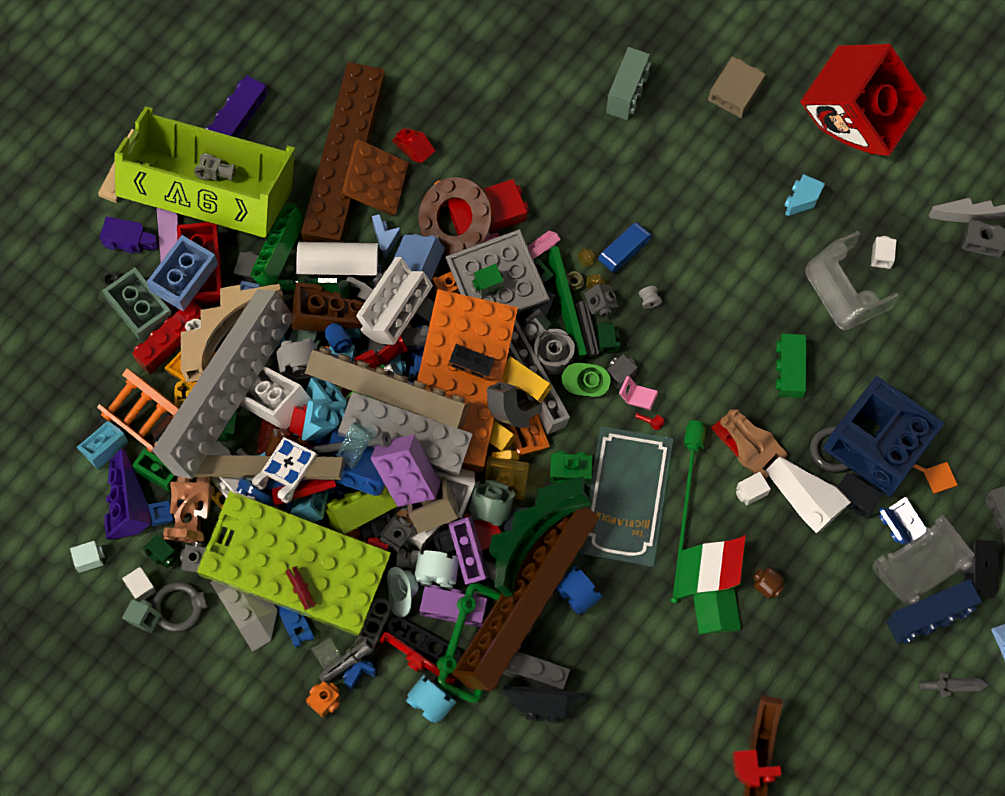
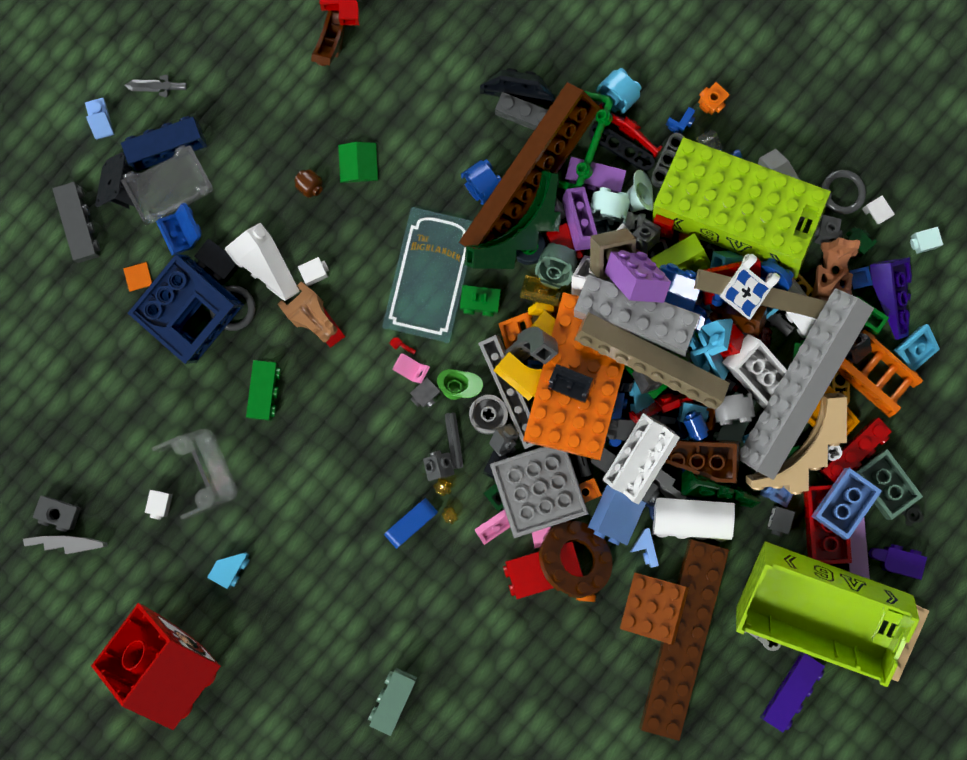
camera: 170 degrees left, 15 degrees up
sand green brick [122,600,161,633] -> none
light grey connector [194,154,236,181] -> none
green beam [250,203,305,287] -> none
dark red pin [285,566,317,611] -> none
dark grey bar [313,432,391,454] -> none
dark grey pin [319,638,374,684] -> none
clear light blue tile [337,421,372,468] -> none
red slope [392,128,435,163] -> none
green brick [472,263,504,297] -> none
green tile [547,246,587,363] -> none
olive plate [566,271,584,291] -> none
dark green brick [597,322,620,354] -> none
light grey wheel [638,286,662,309] -> none
flag [670,420,746,603] -> none
dark tan brick [708,57,766,118] -> none

